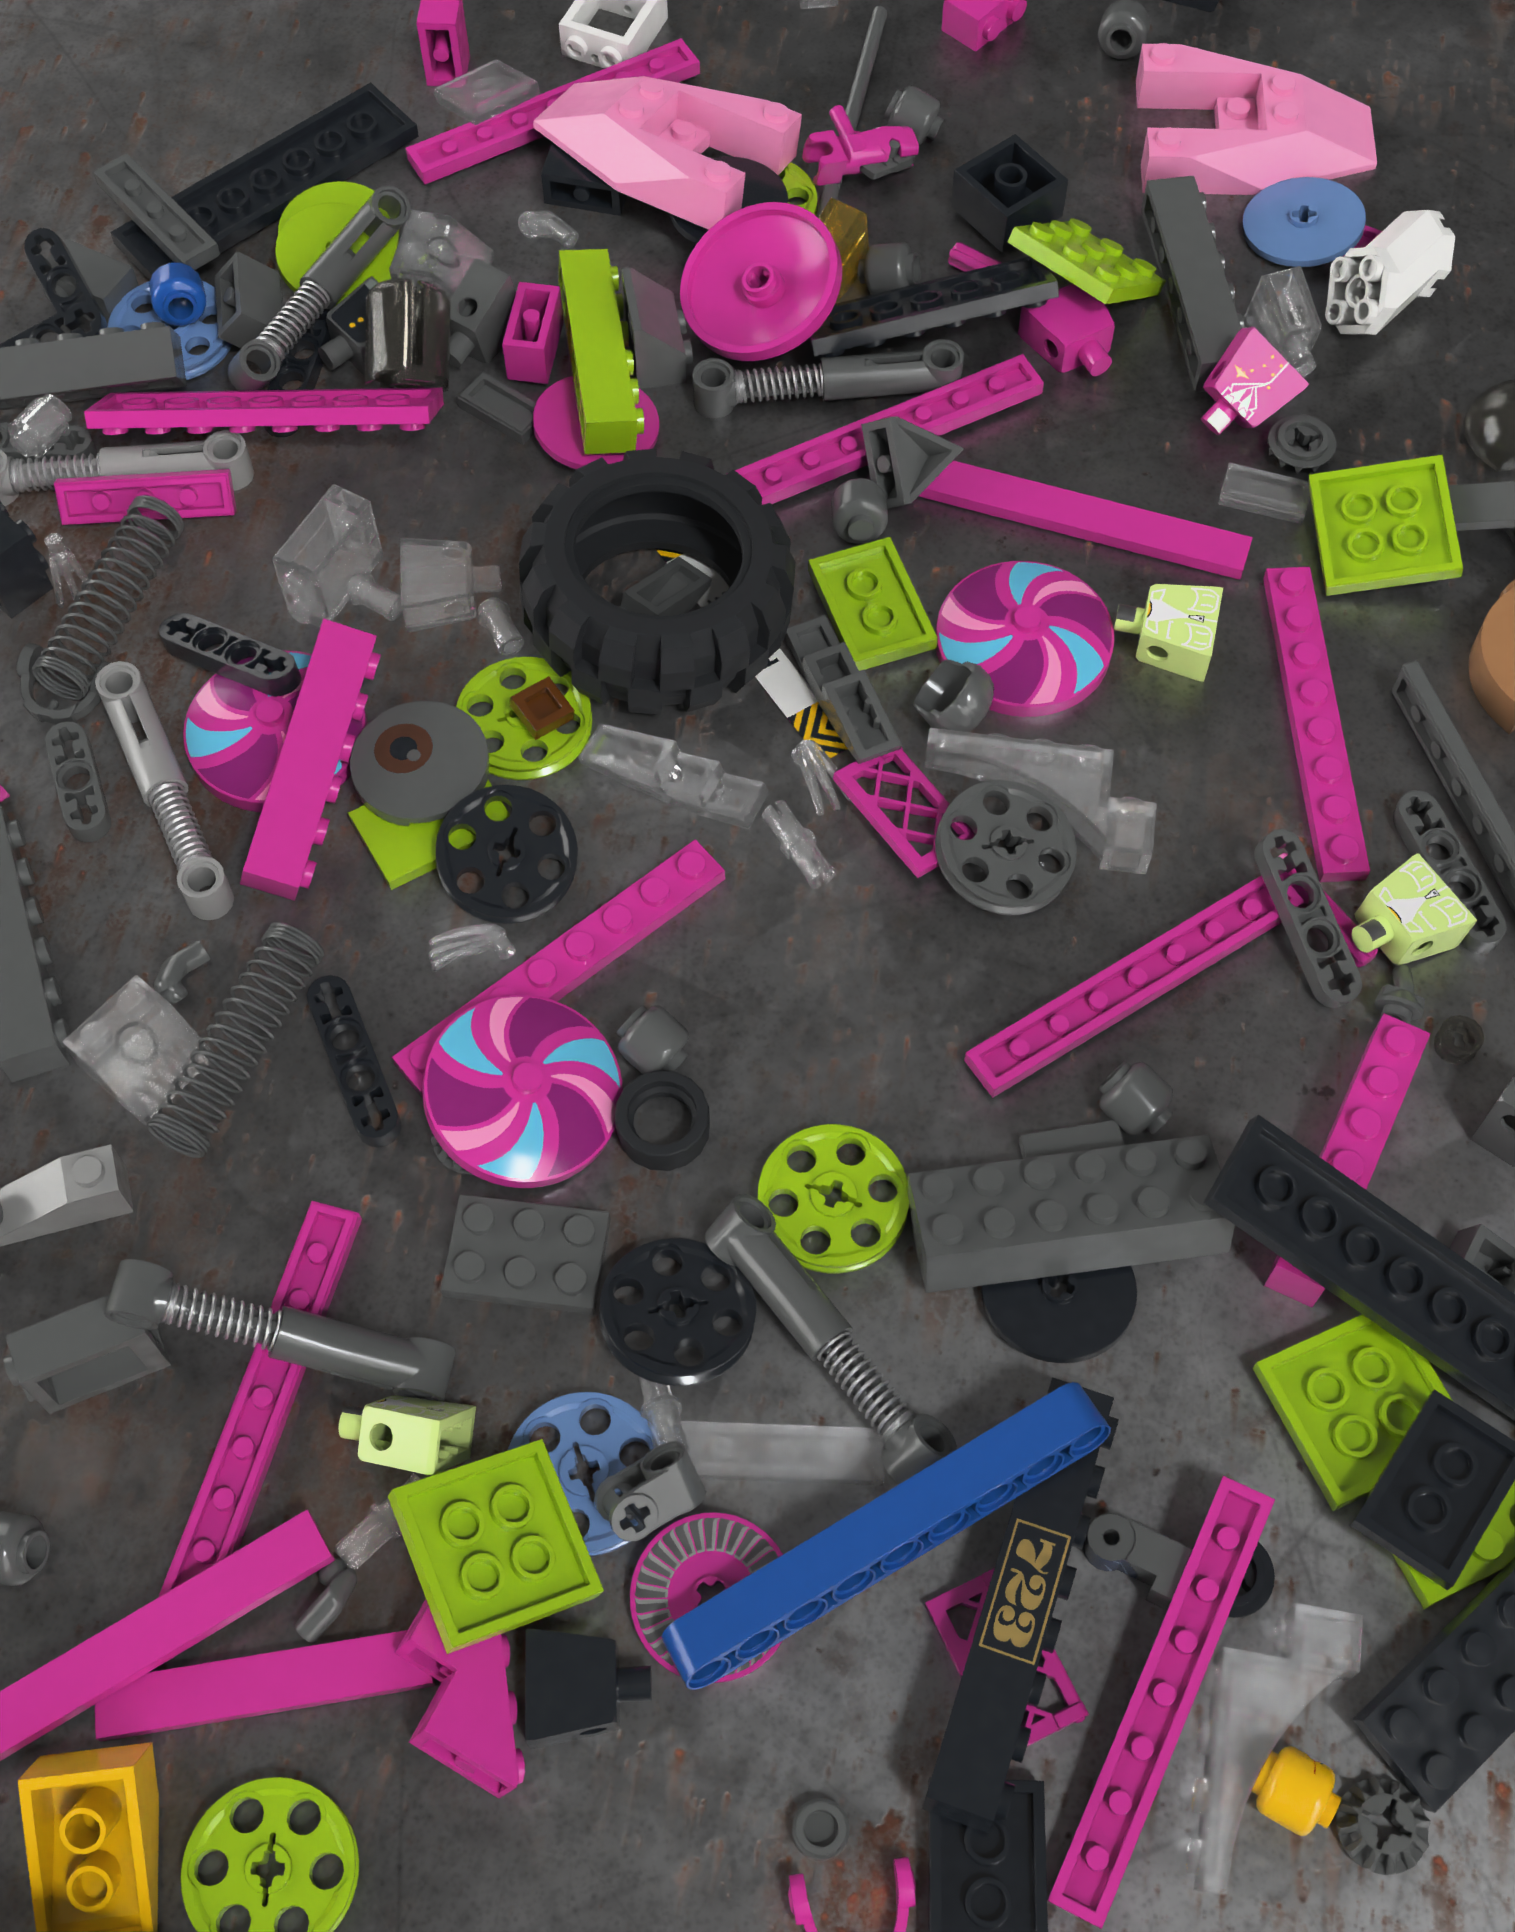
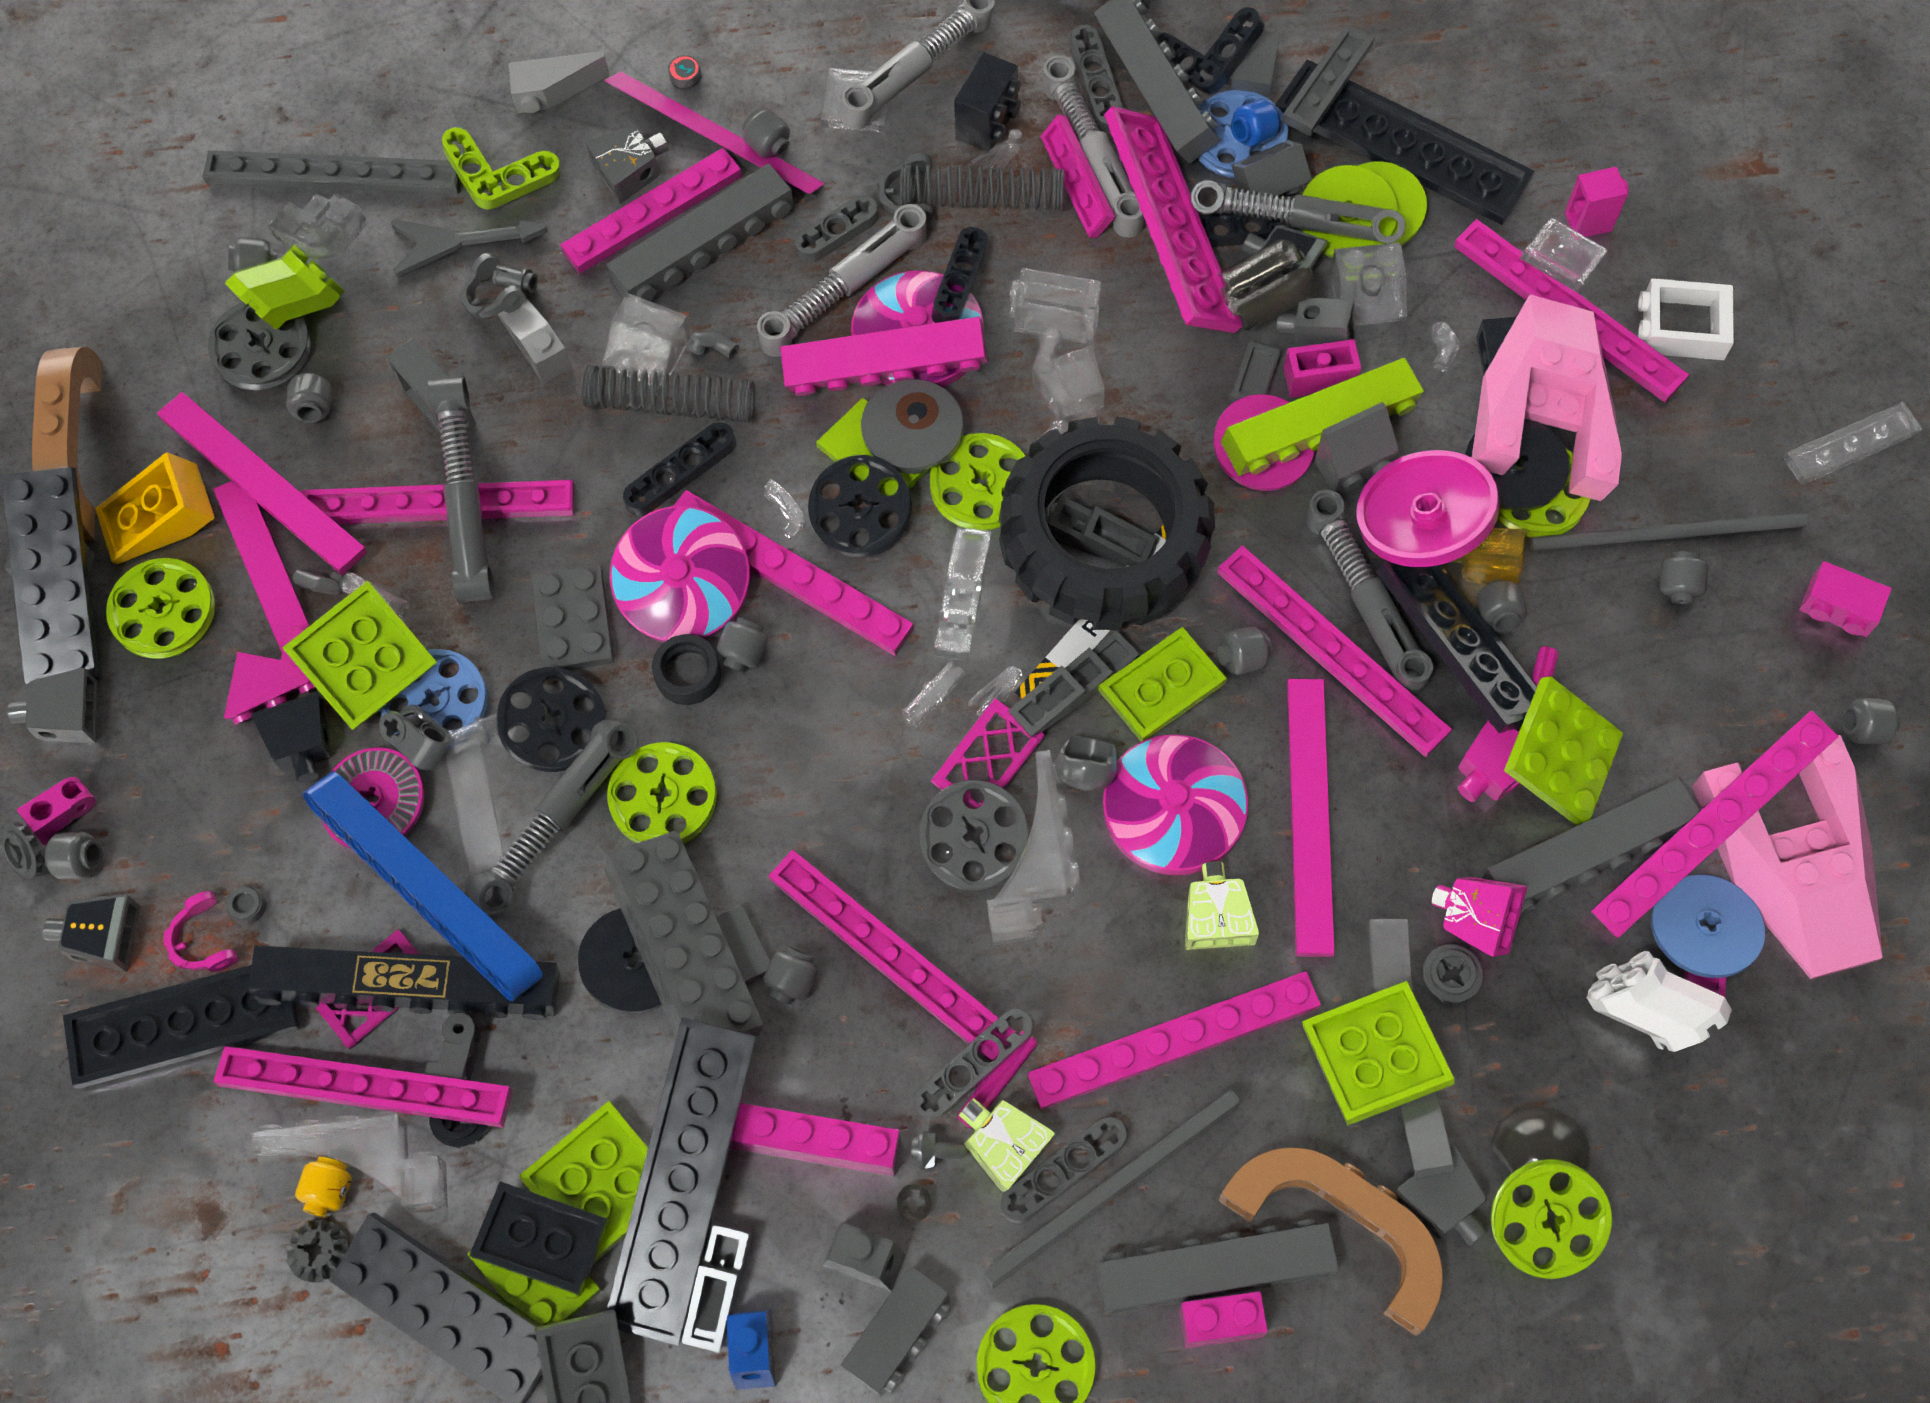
camera: 75 degrees right, 5 degrees up
clear brick [8,394,73,458] -> none
yellowish green torso [338,1396,476,1476] -> none
reddish brown plate [510,676,575,740] -> none
dark pink piece [802,105,919,186] -> none
dark grey slope [861,416,965,508] -> none
black brick [951,134,1068,253] -> none
clear torso [1243,266,1321,377] -> none
none -> dark pink plate [1591,710,1839,939]

